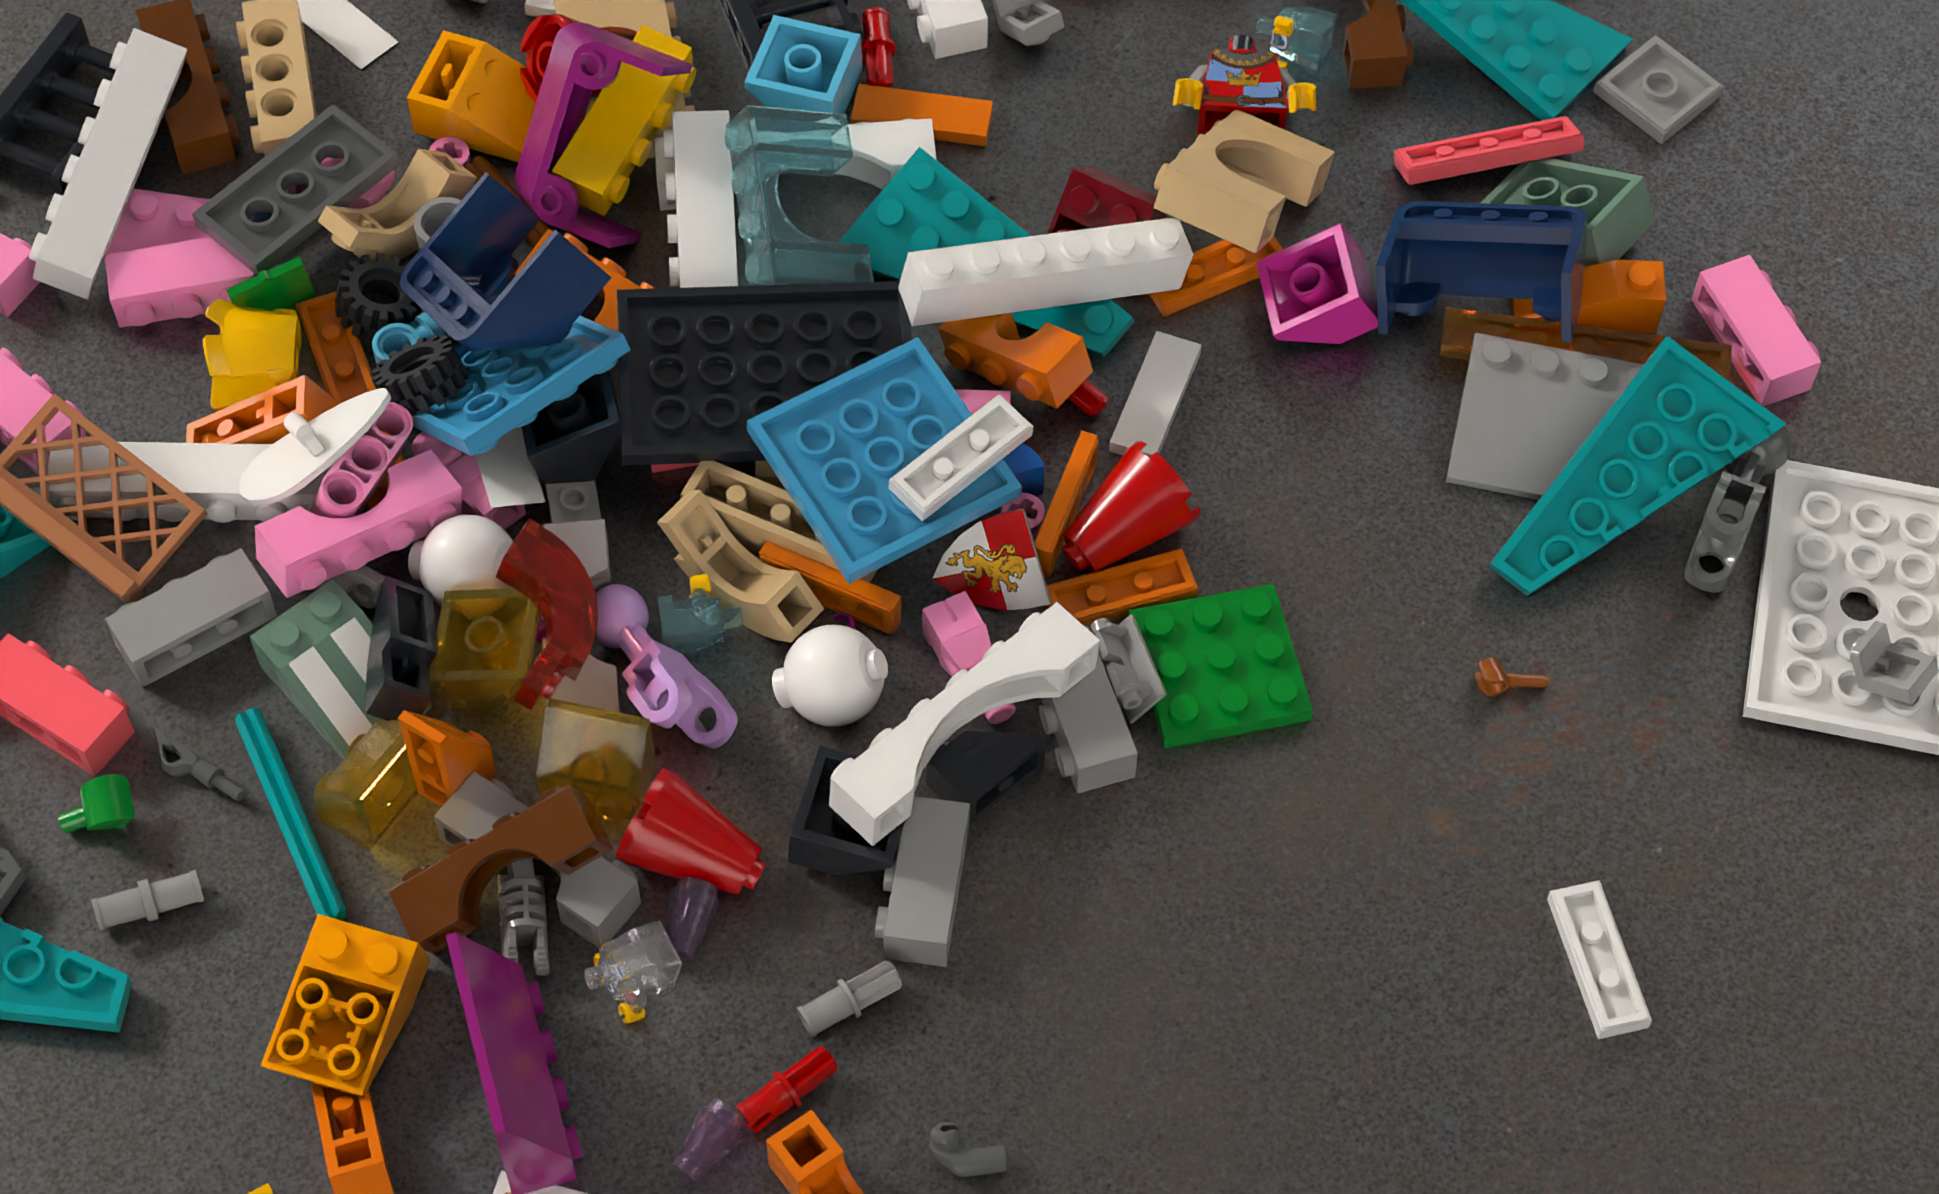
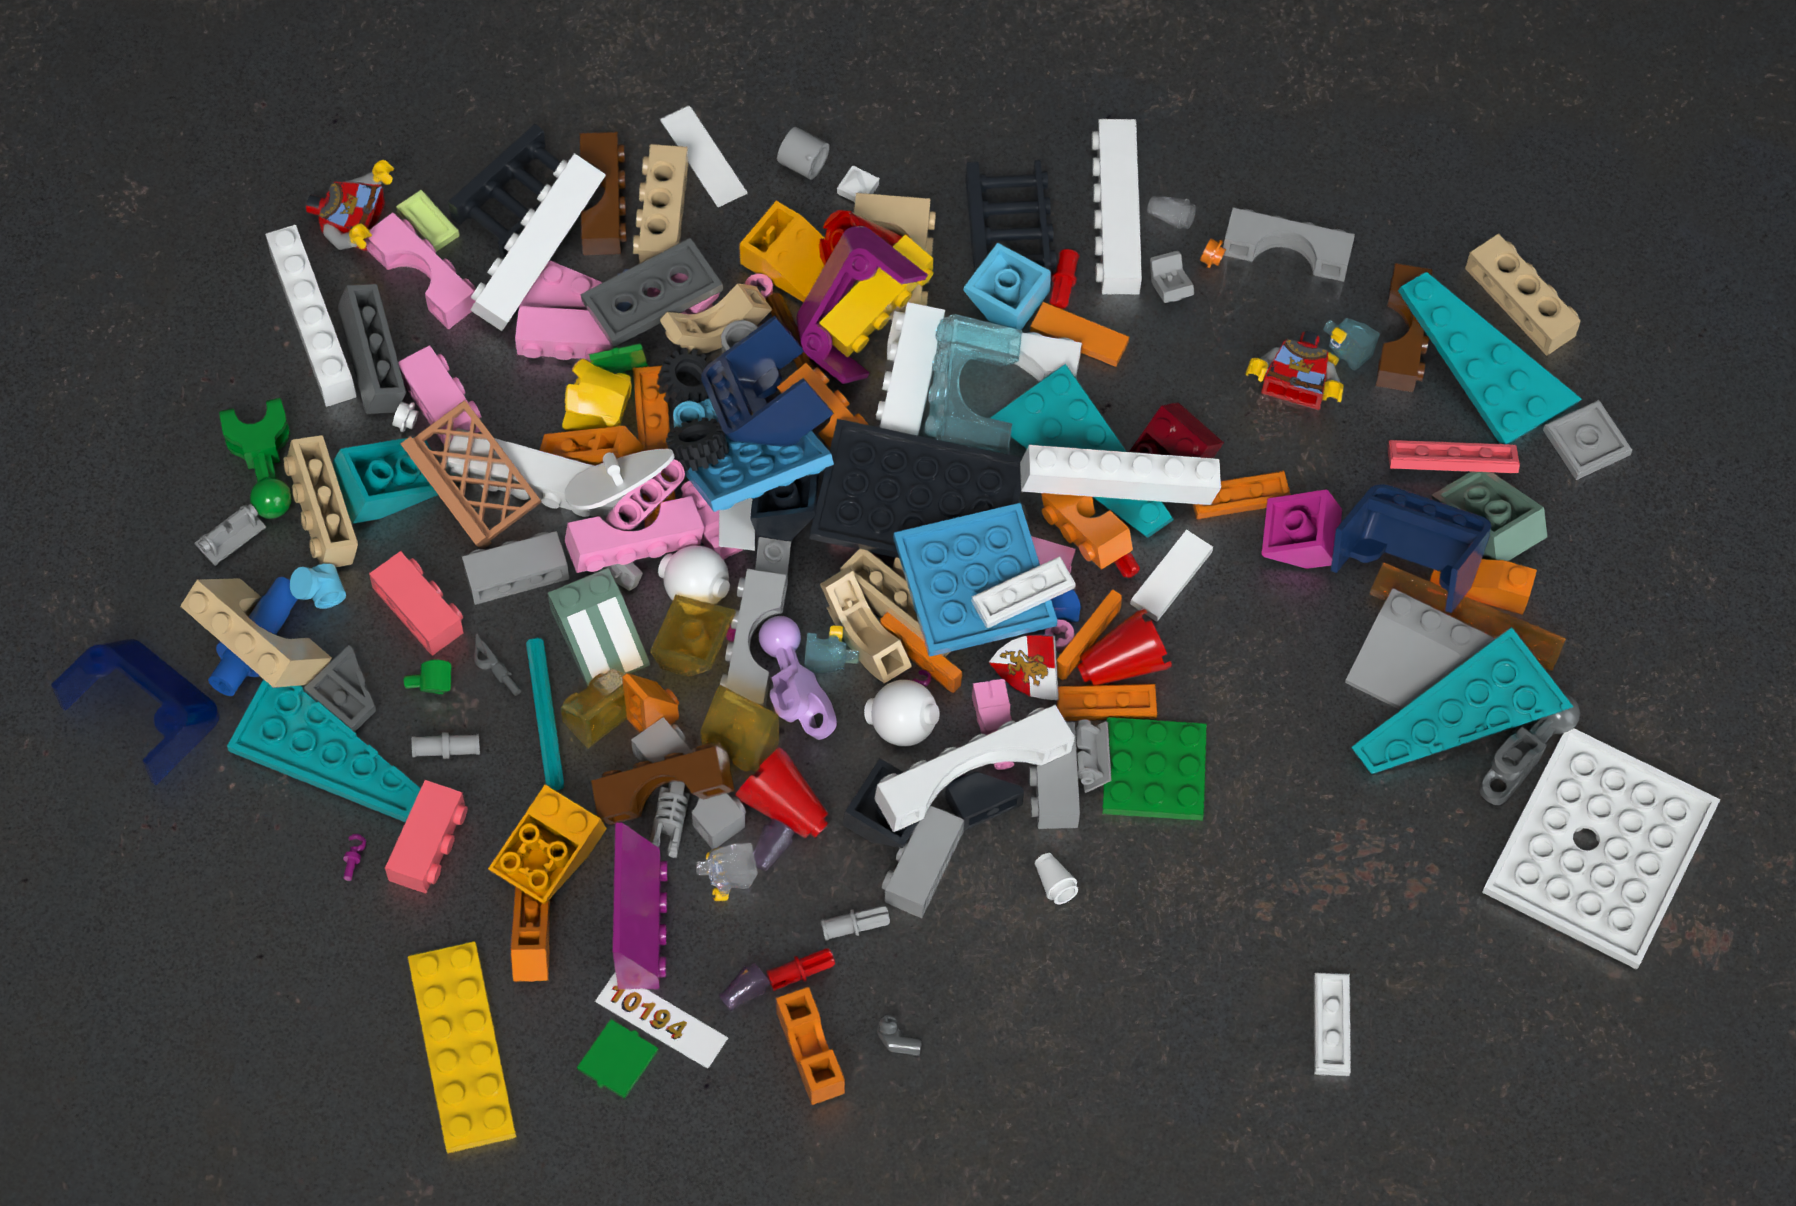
camera: 15 degrees right, 5 degrees up
black slope [366,576,438,724] -> none
clear red arch [495,518,598,711] -> none
tan arch [1154,109,1335,253] -> none
dark orange hand [1474,657,1549,697] -> none
bright pink brick [1691,255,1821,407] -> none
light grey bracket [1850,621,1939,705] -> none
none -> magenta hand [343,834,366,881]
none -> coral brick [385,780,468,894]
none -> white cone [1035,853,1078,904]

